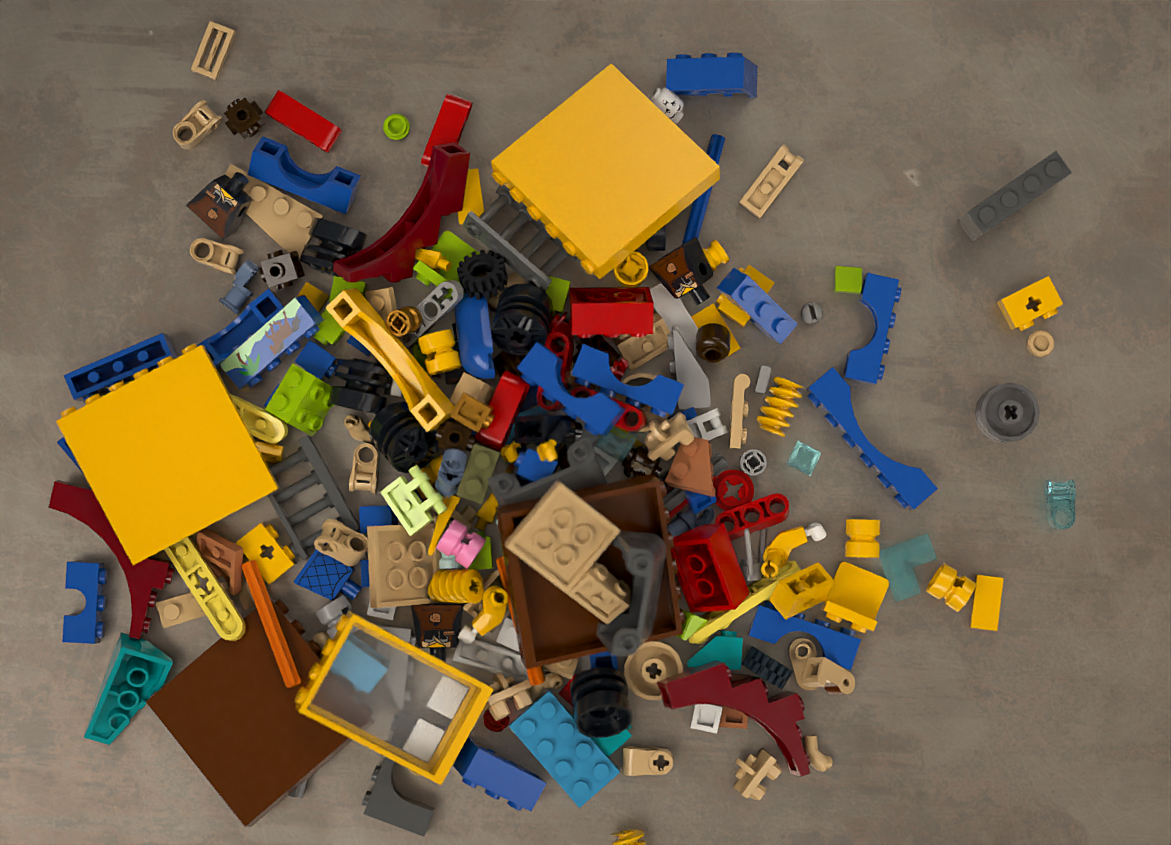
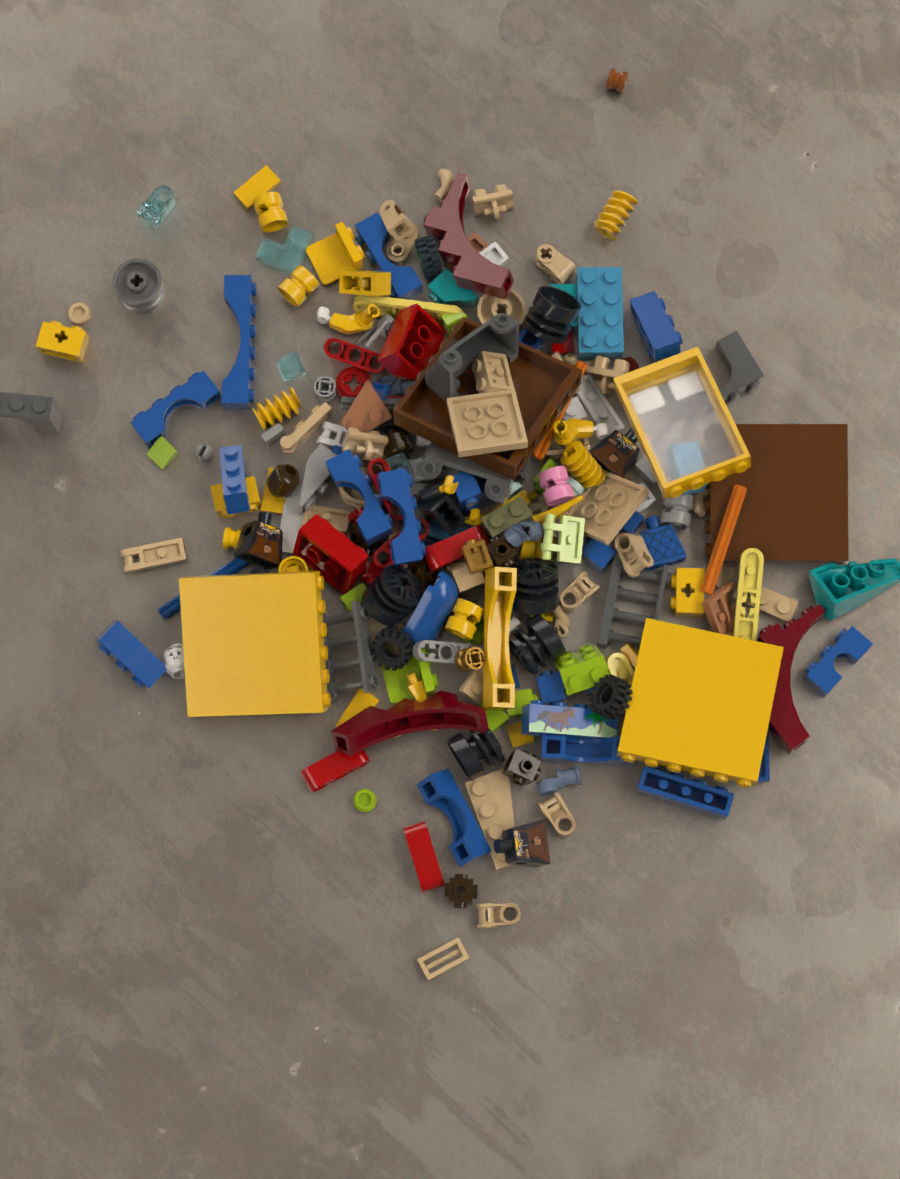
camera: 140 degrees left, 10 degrees down
none -> black tyre [589,674,633,720]

